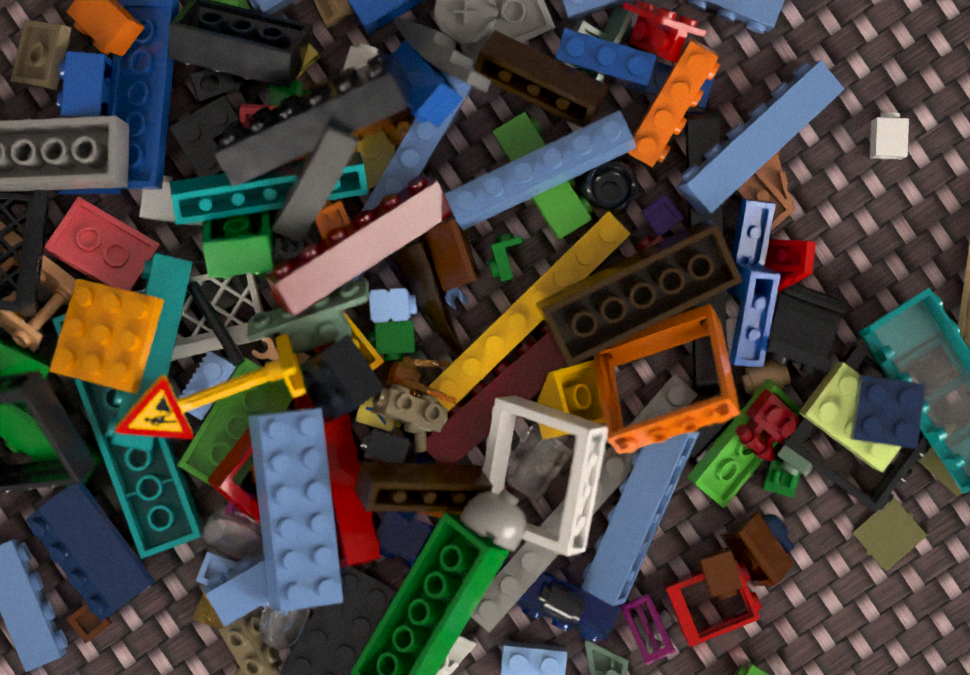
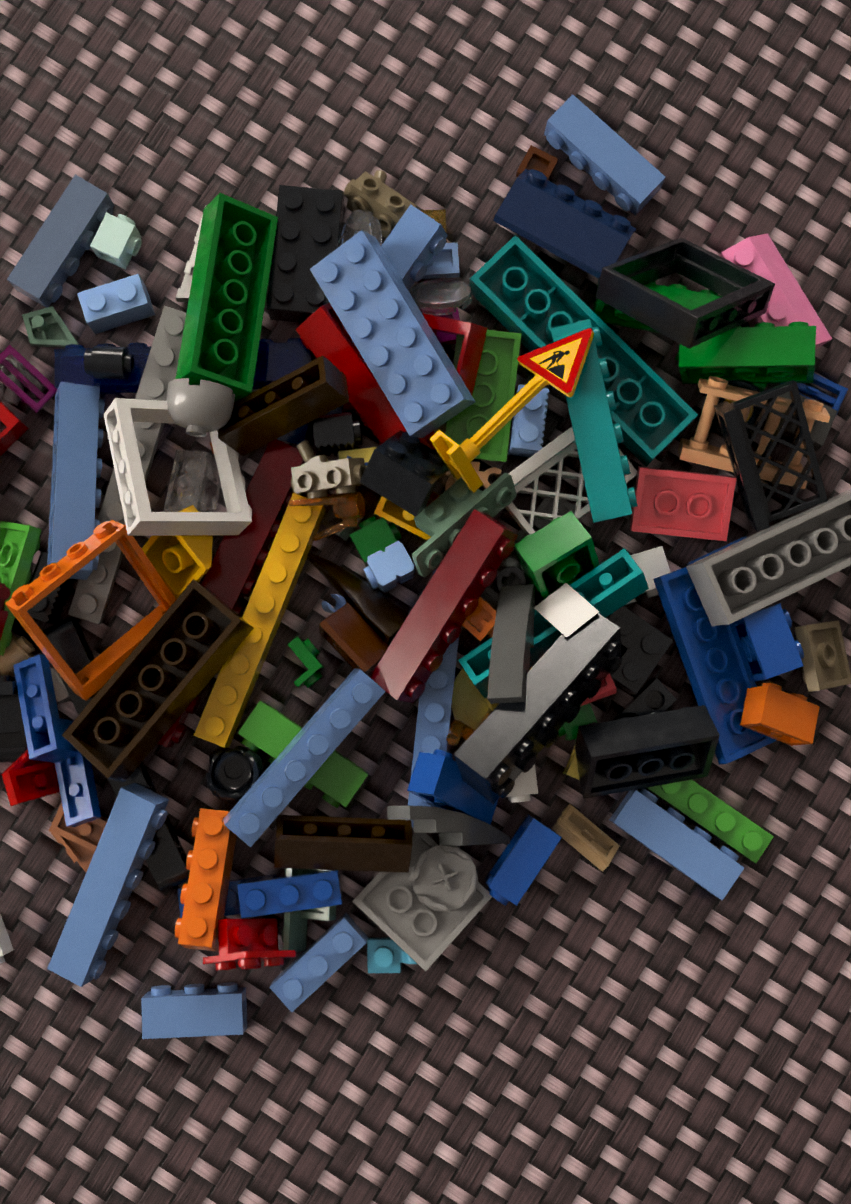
camera: 150 degrees right, 5 degrees down
light orange plate [49,279,164,394] -> none
black bar [187,281,245,367] -> none
dark purple tile [640,193,684,236] -> none
none -> white sticker [534,583,599,638]

